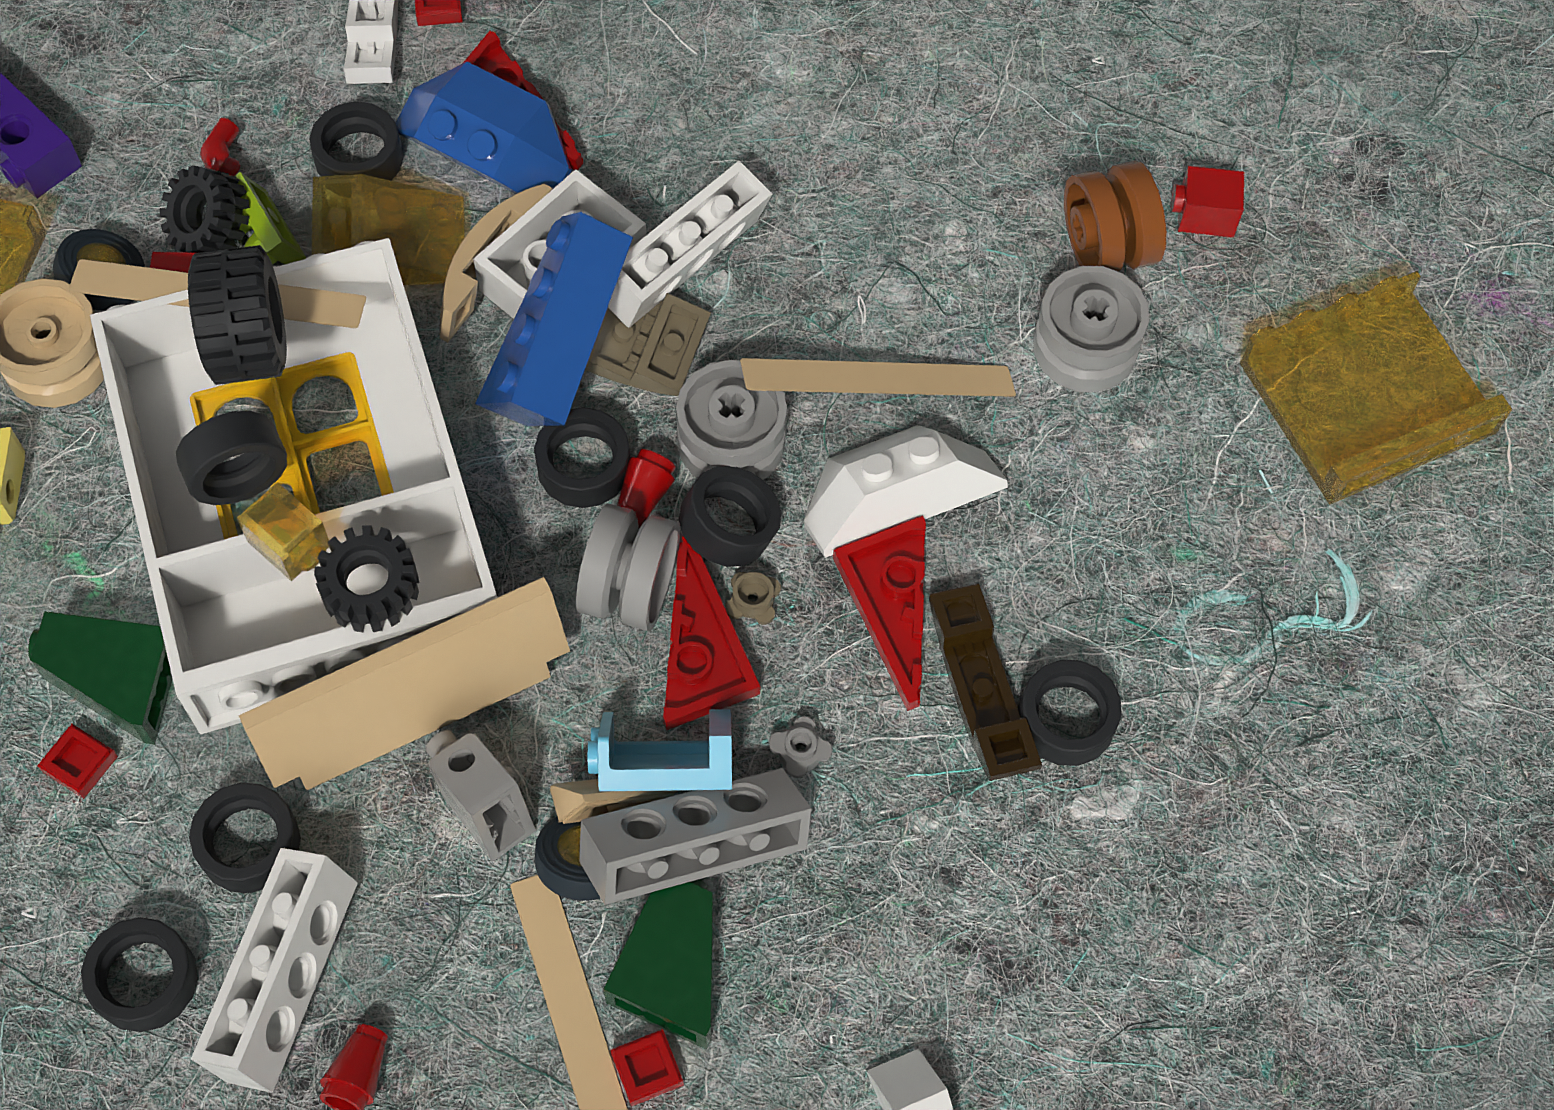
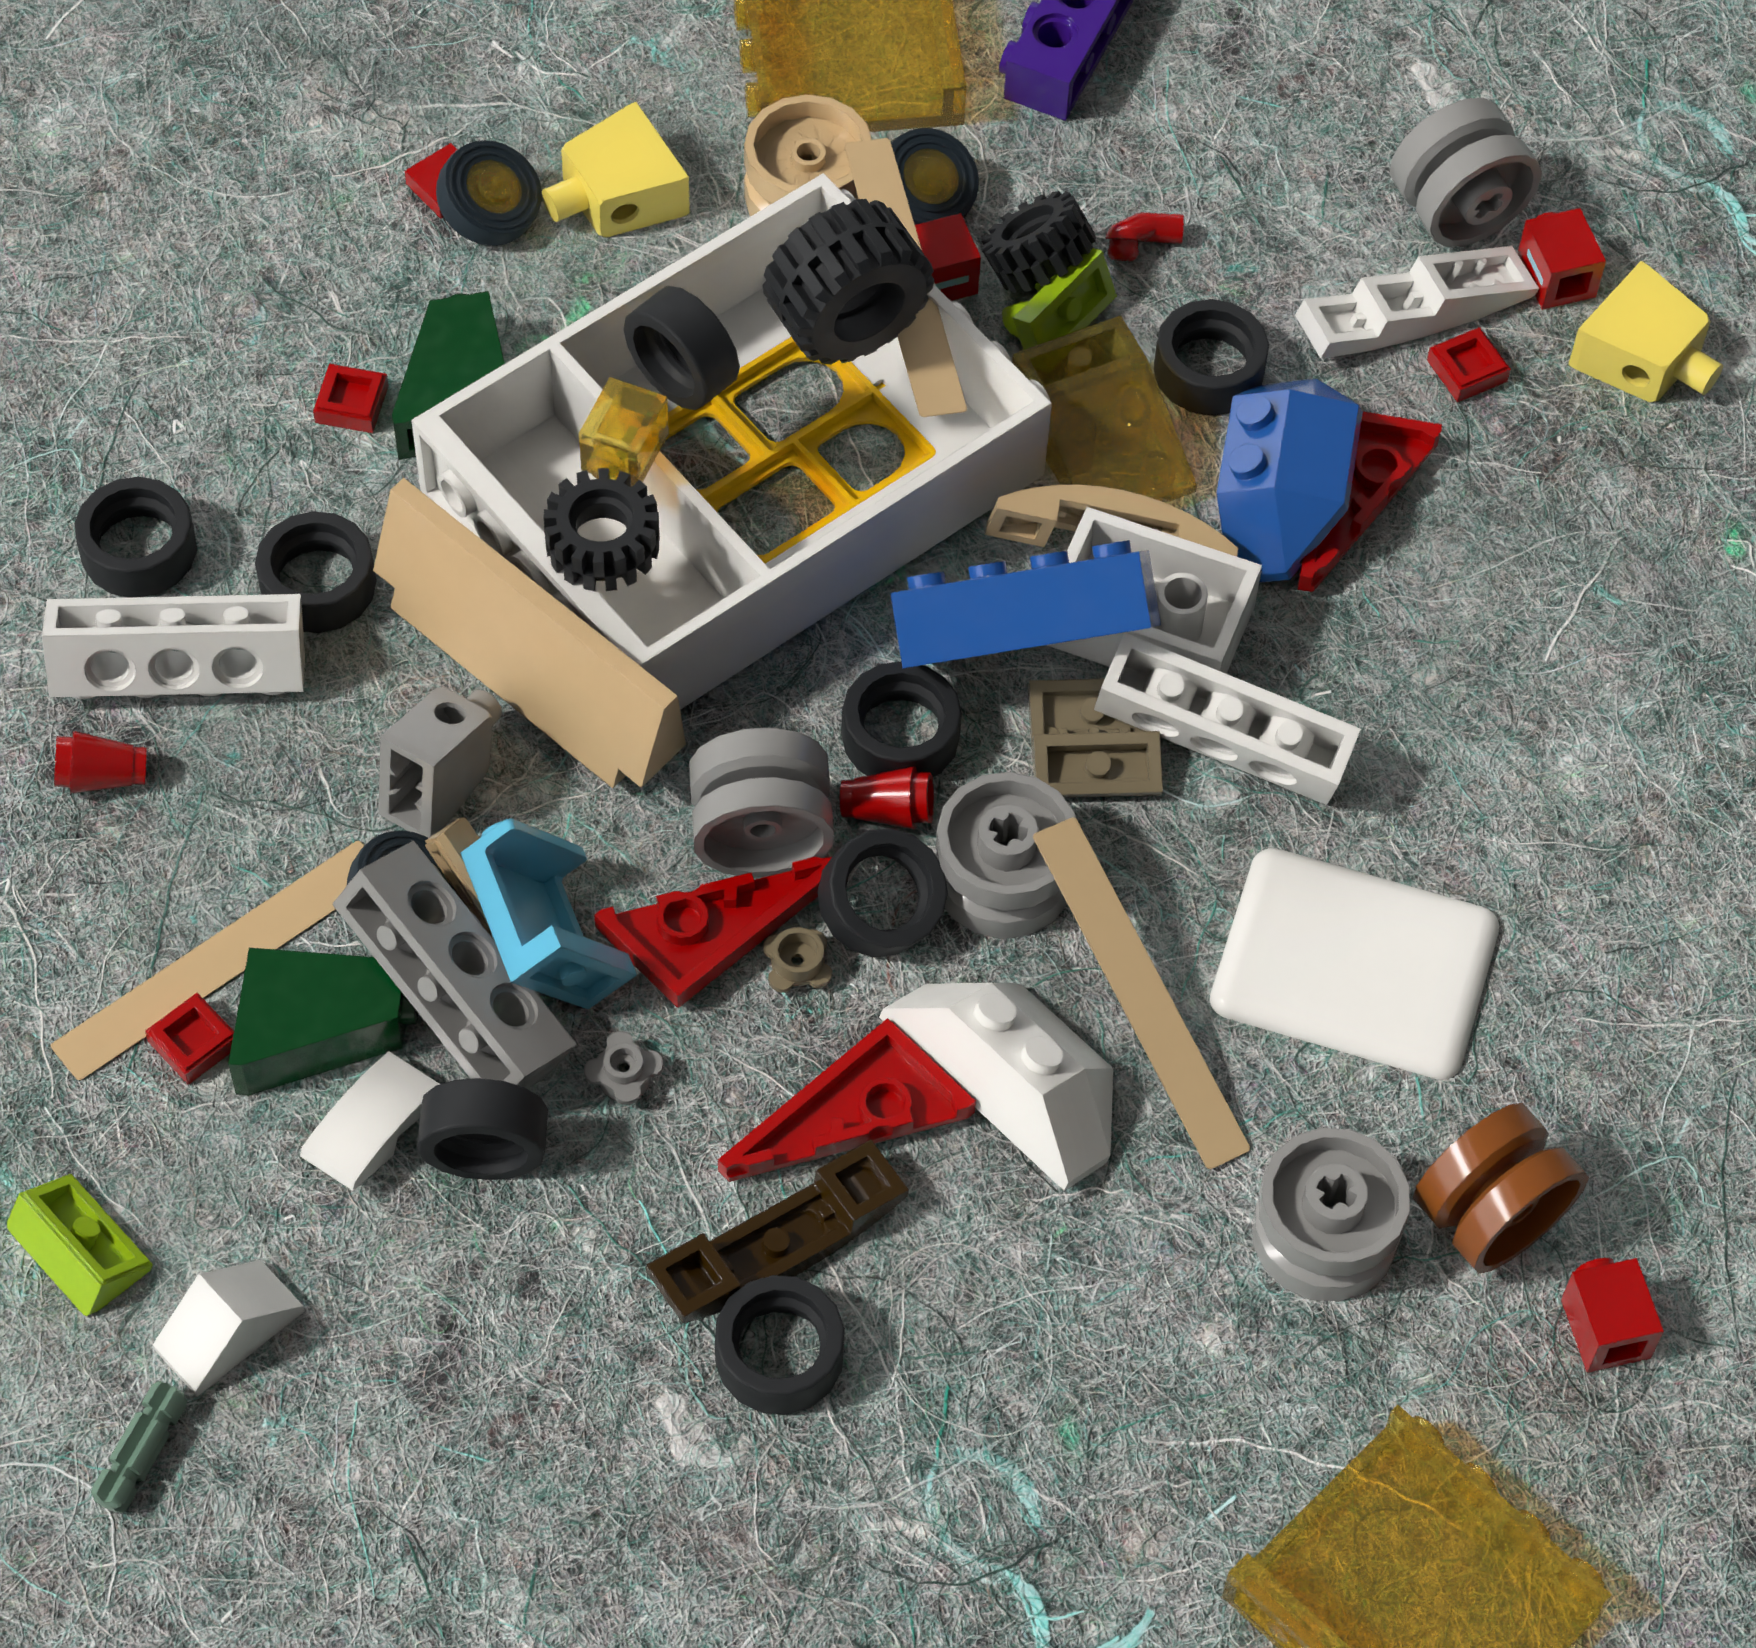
camera: 70 degrees right, 5 degrees down
none -> white slope [300,1051,439,1191]
none -> black tyre [417,1078,548,1180]
none -> white piece [1210,848,1499,1080]

